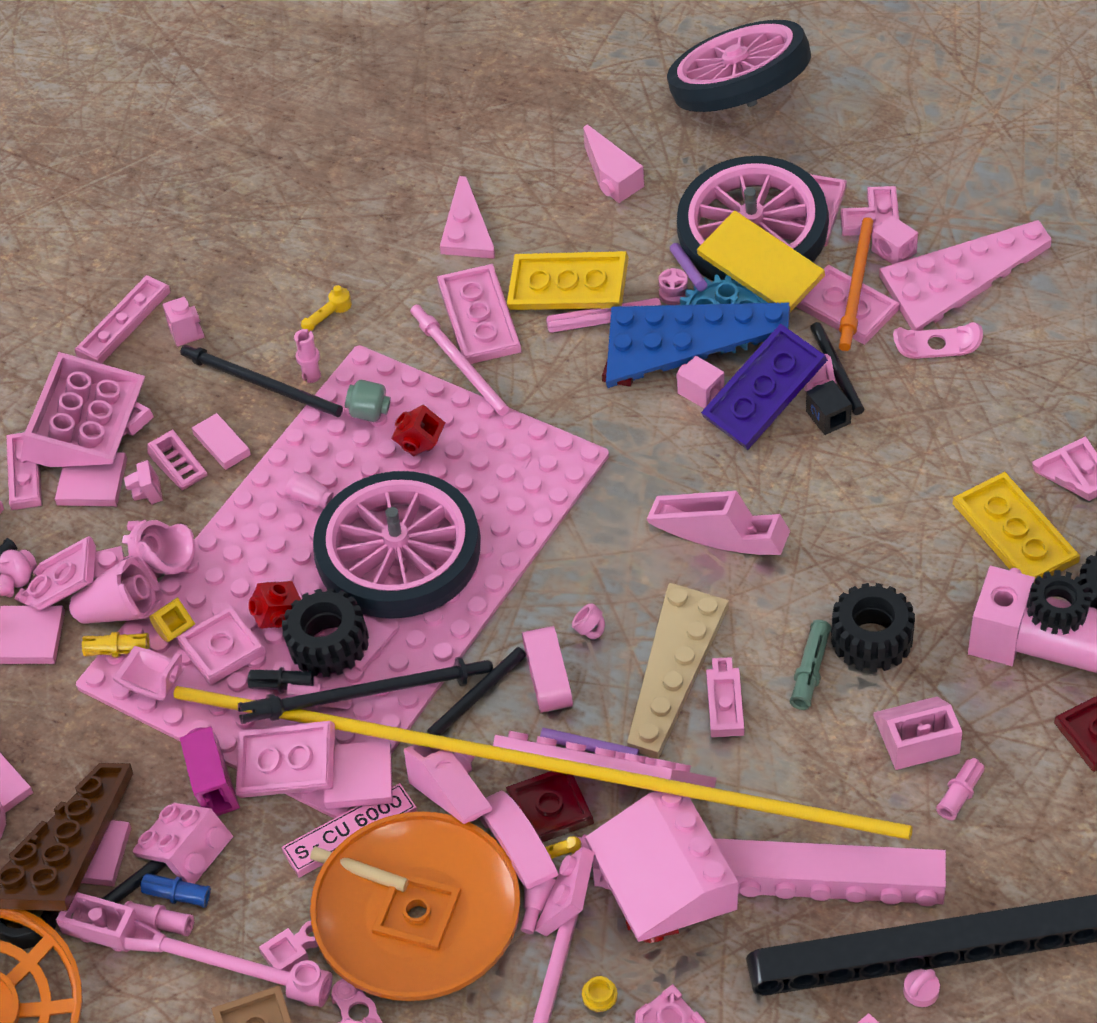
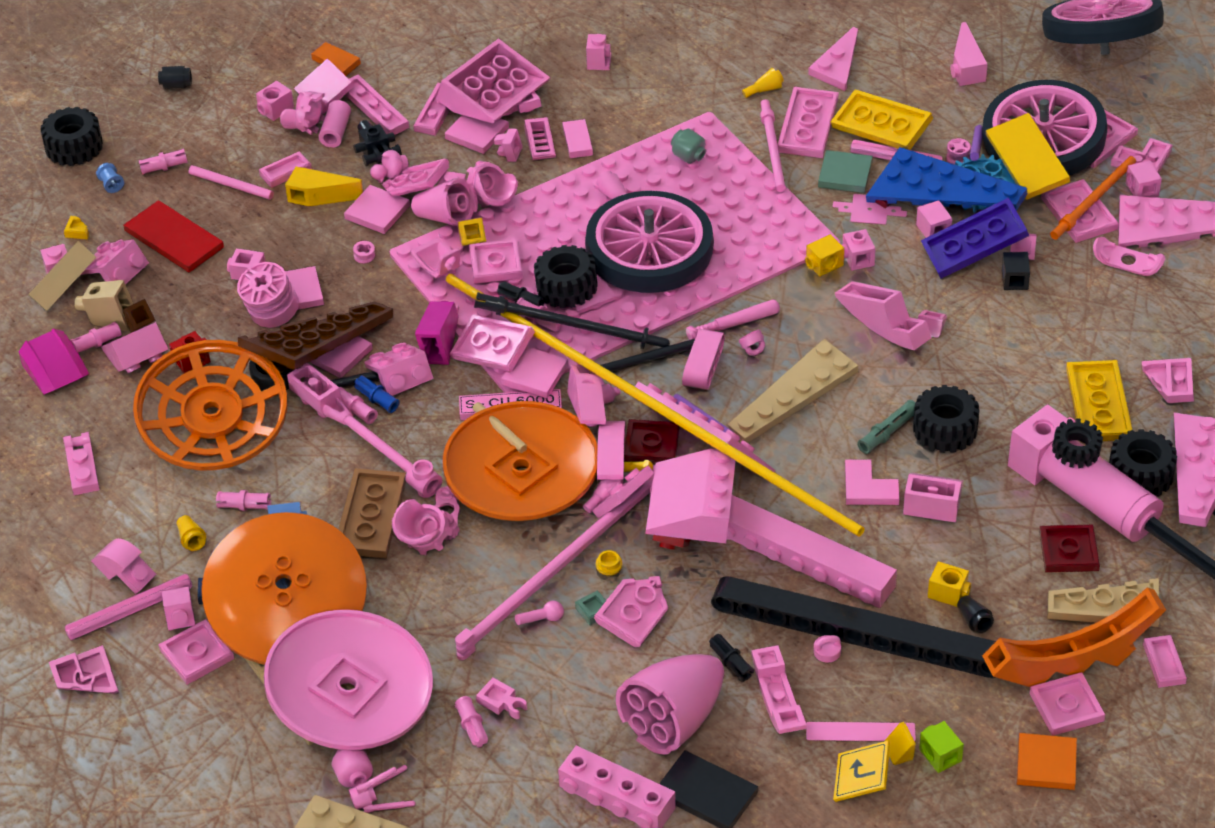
camera: 25 degrees right, 5 degrees down
bright pink tile [75,275,170,364] -> none
yellow pin [82,632,150,658] -> none
black bar [180,345,343,417] -> none
red brick [248,581,301,629] -> none
bright pink plate [259,921,318,972] -> none
bright pink pin [294,329,321,383] -> none
yellow piece [301,285,352,332] -> none
red brick [391,404,446,457] -> none
bright pink hinge [706,657,744,737] -> none
black bar [810,322,865,415] -> none
bright pink axle [936,758,984,820] -> none
none -> bright pink bush [353,241,375,263]
none -> bright pink piece [686,300,780,340]
none -> yellow cone [742,68,784,98]
none -> yellow brick [805,234,844,277]
none -> sand green tile [818,150,873,193]
none -> bright pink piece [833,194,907,225]
none -> bright pink brick [841,229,875,271]
none -> bright pink tile [845,460,899,505]
none -> bright pink slope [918,310,947,338]
none -> yellow brick [928,561,972,607]
none -> black cone [957,595,994,633]

